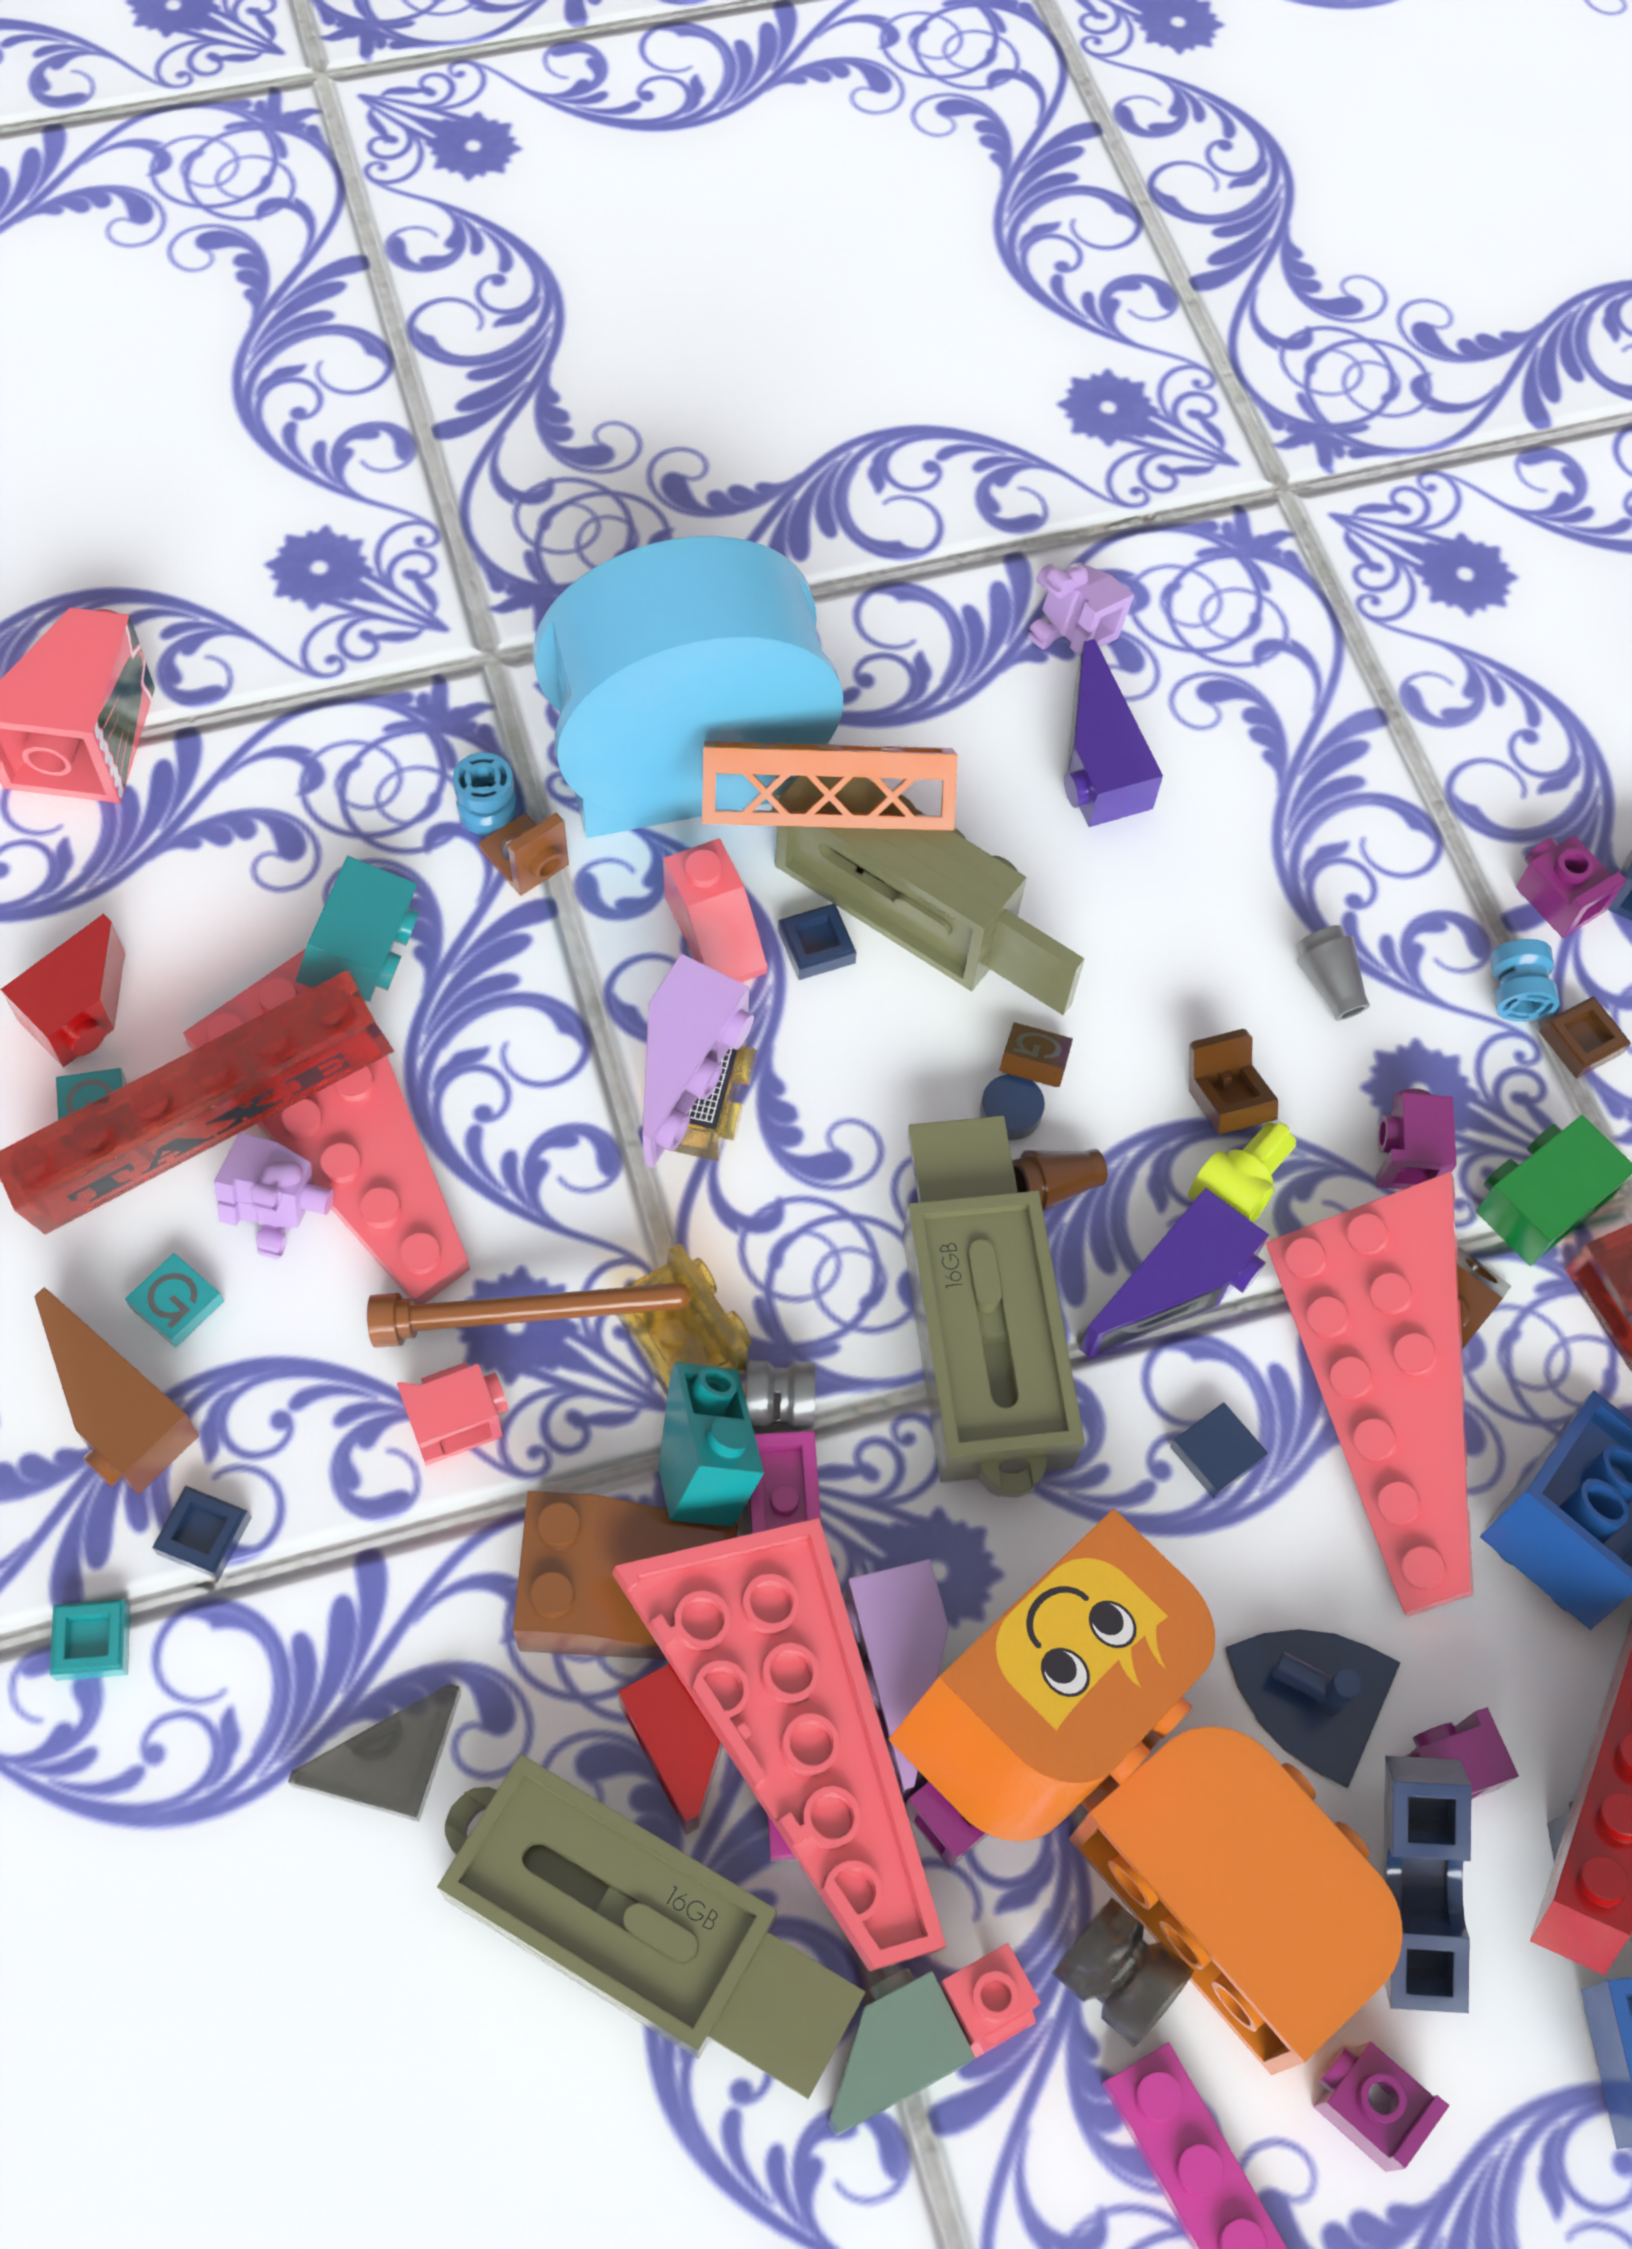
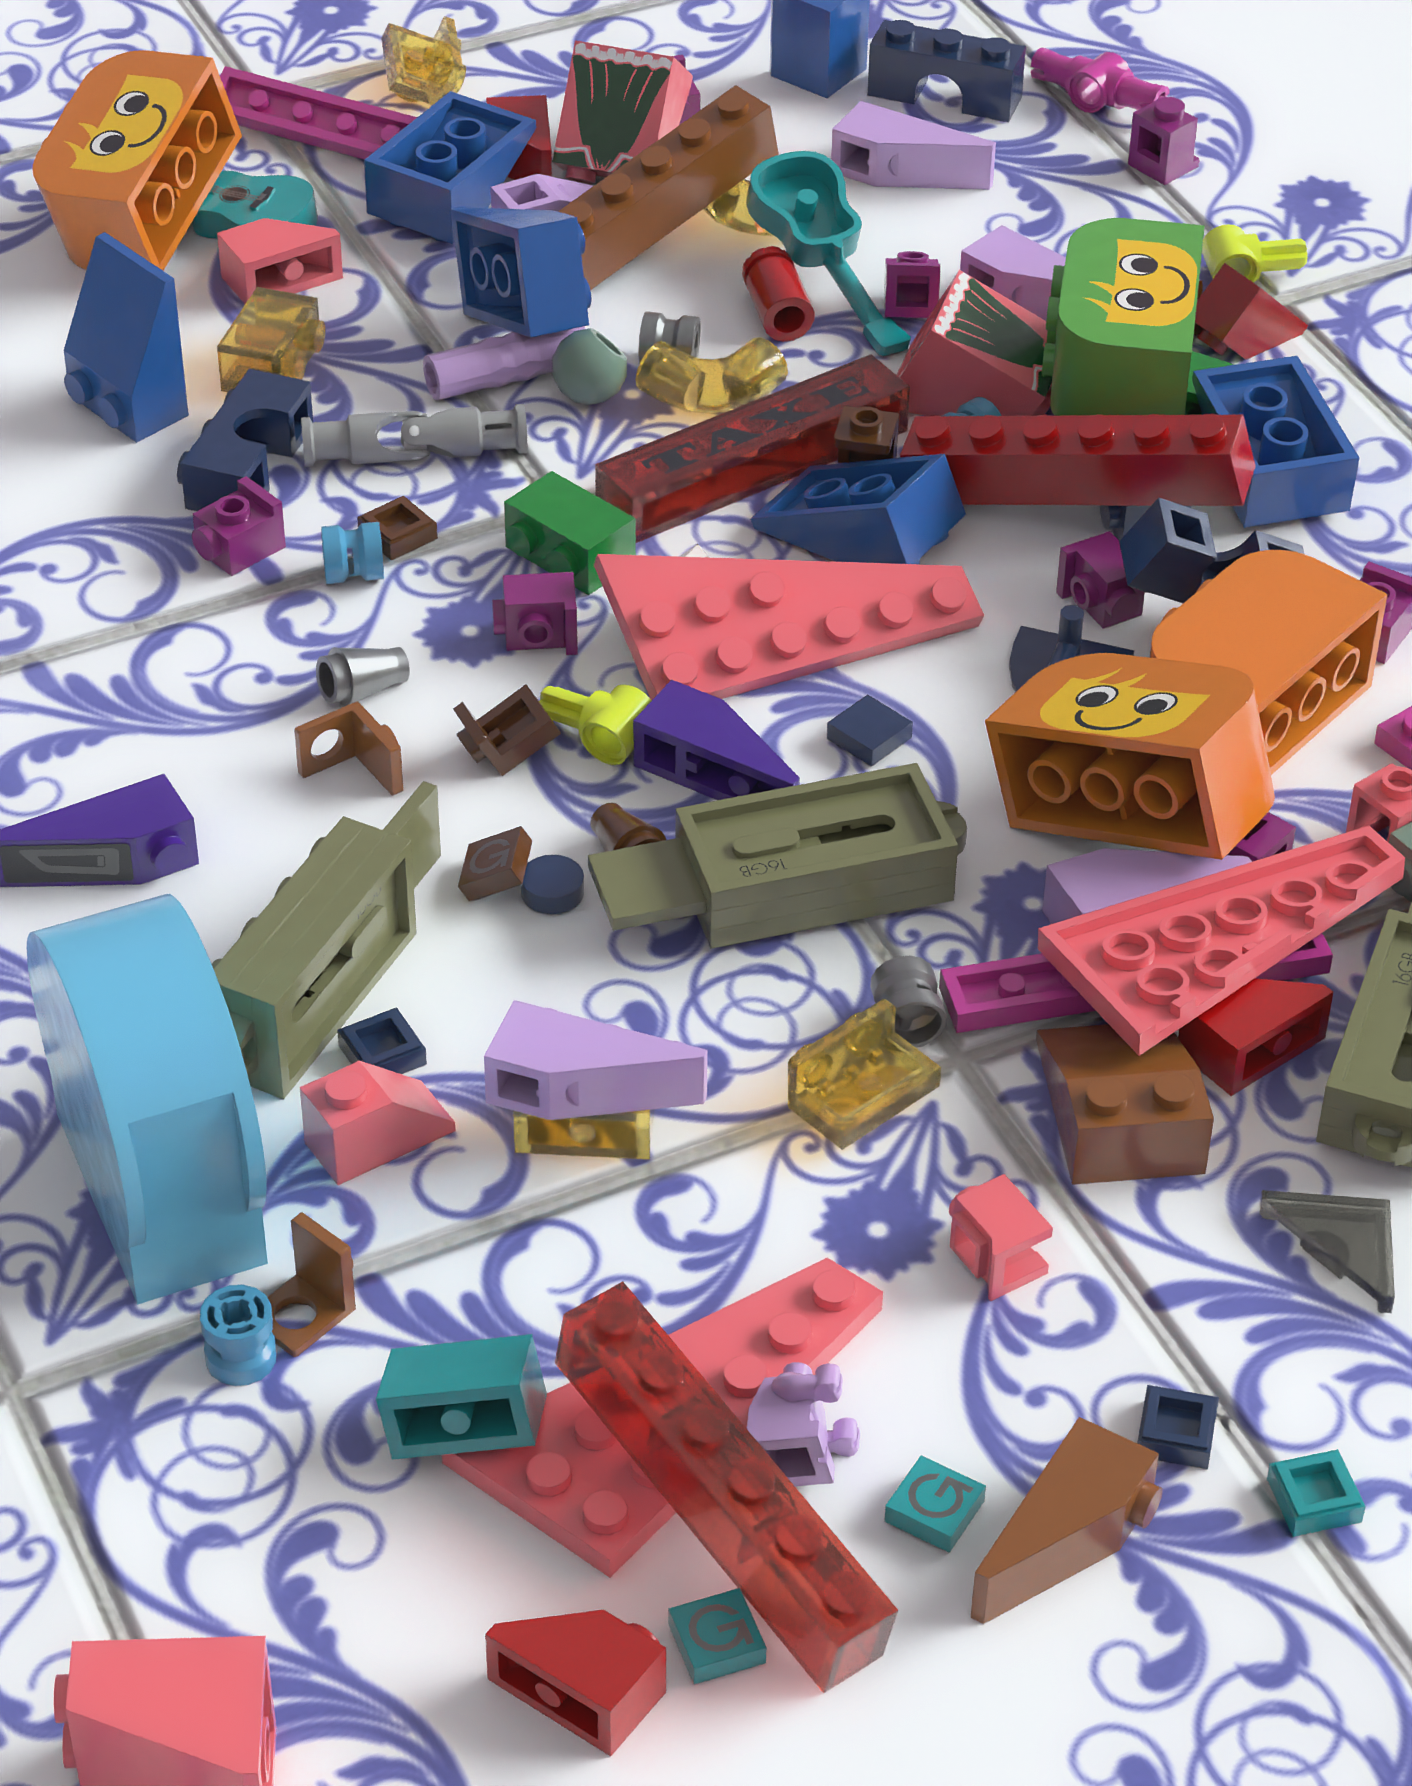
camera: 95 degrees left, 20 degrees down
dark orange piece [367,1283,692,1348] -> none
teal slope [658,1362,764,1527] -> none
fence [702,741,958,831] -> none
clear smoke wheel [1051,1897,1194,2047] -> none
none -> dark orange bracket [294,701,403,796]

